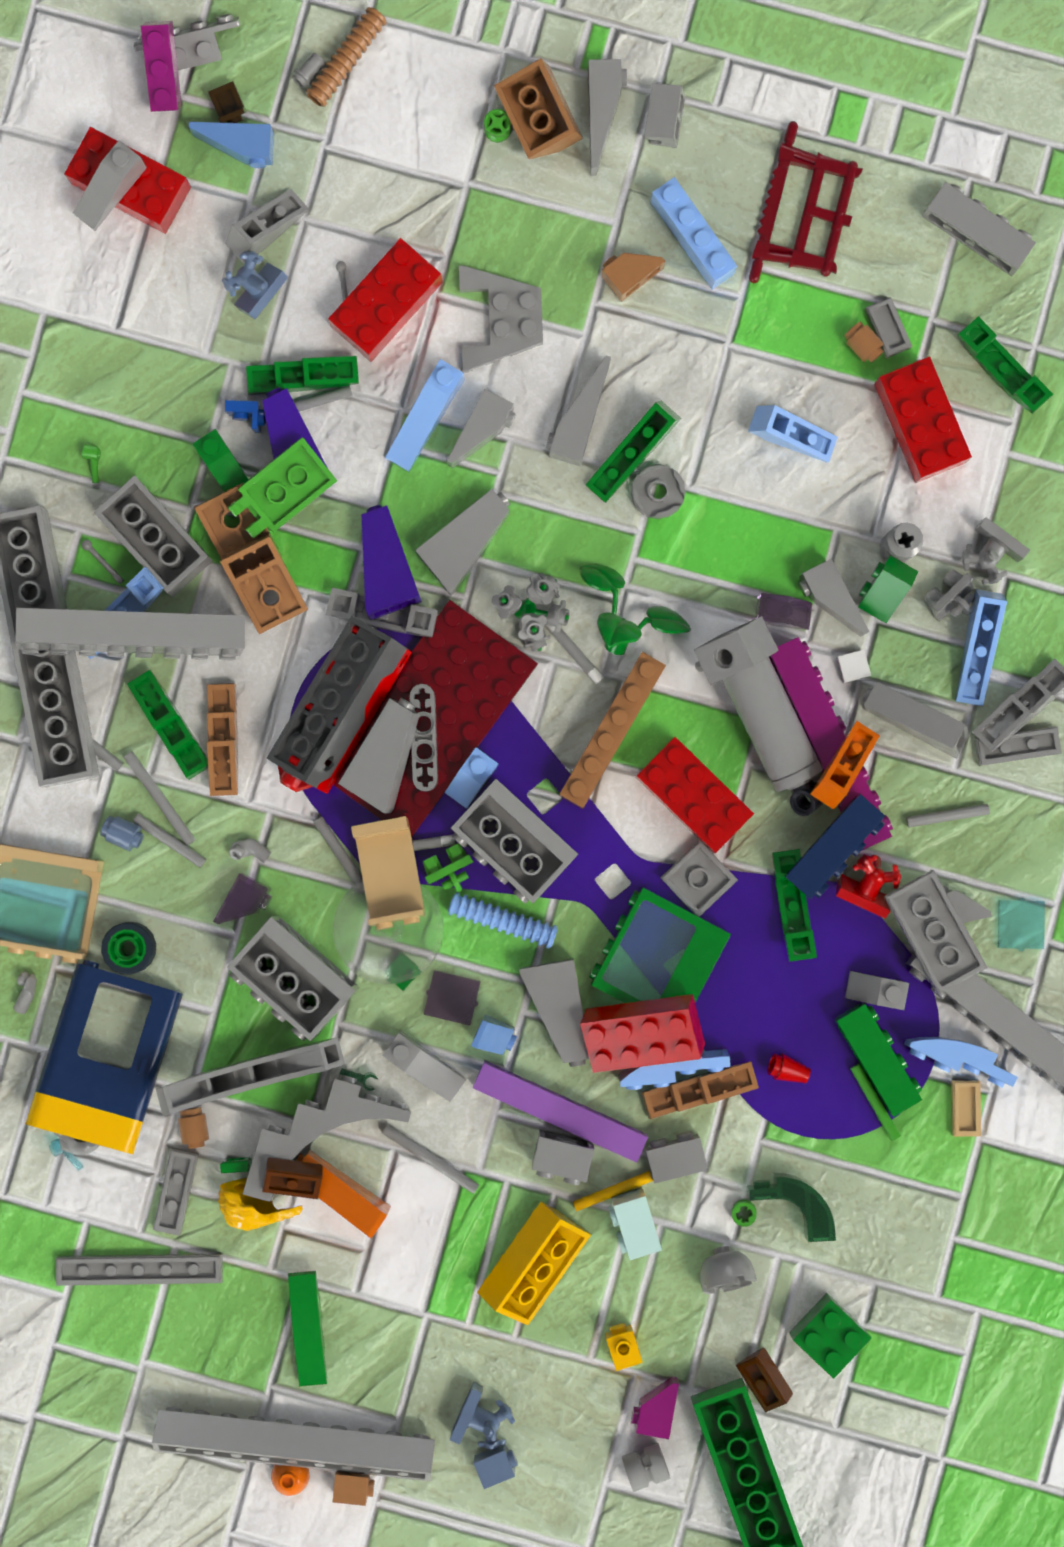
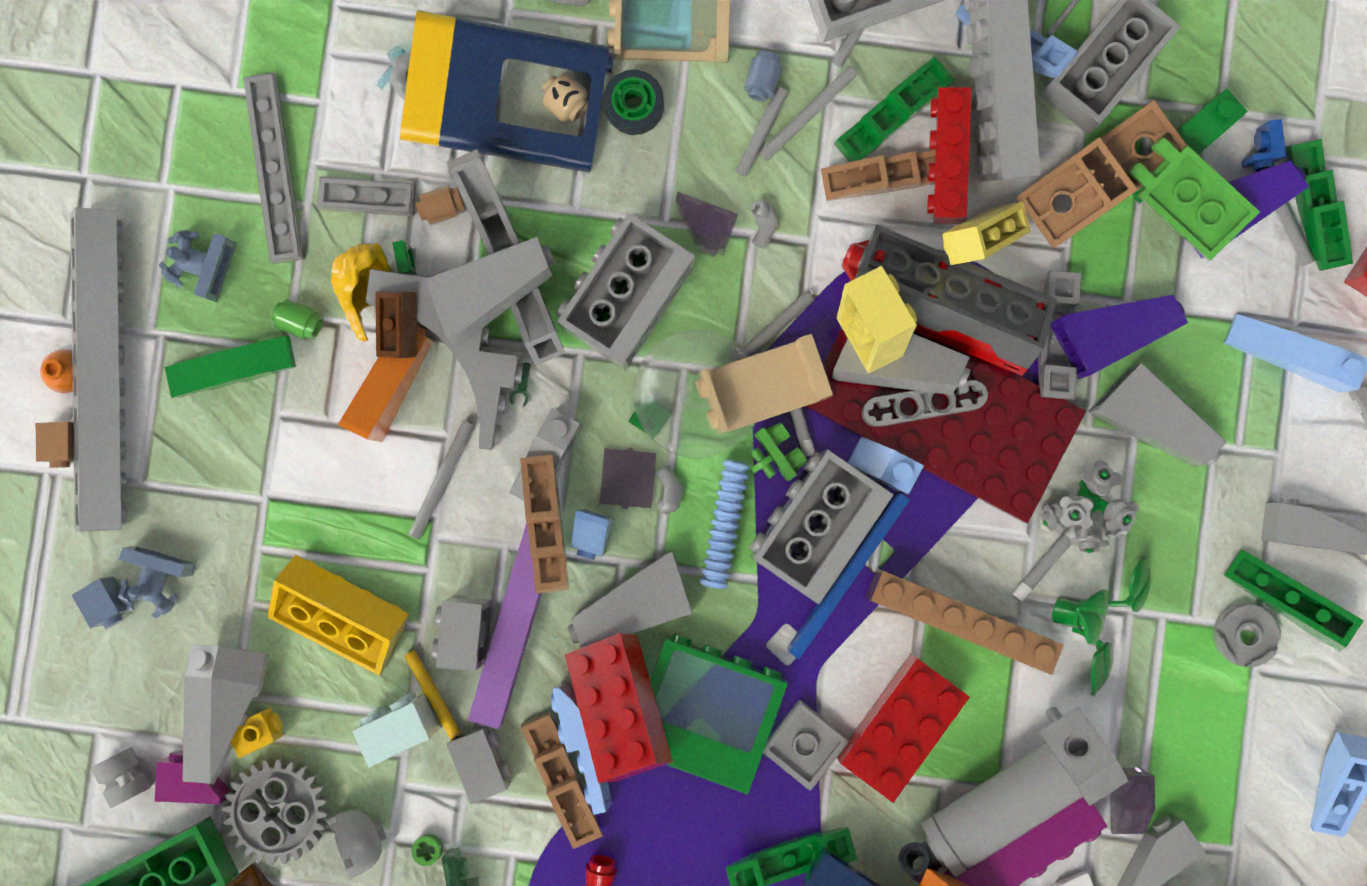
camera: 80 degrees right, 0 degrees up
light grey slope [447,389,516,468] -> none
none -> sand blue piece [159,230,237,302]
none -> light grey wedge [183,644,269,784]
none -> light grey gear [222,756,331,865]
none -> bright green brick [272,299,323,340]
none -> light grey slope [425,237,555,347]
none -> medium nougat slope [520,454,569,594]
none -> tan head [542,74,589,122]
none -> light grey arm [656,465,684,514]
none -> blue tile [787,493,910,660]
none -> light yellow brick [837,266,917,374]
none -> red brick [927,87,971,224]
none -> light yellow brick [942,201,1031,265]

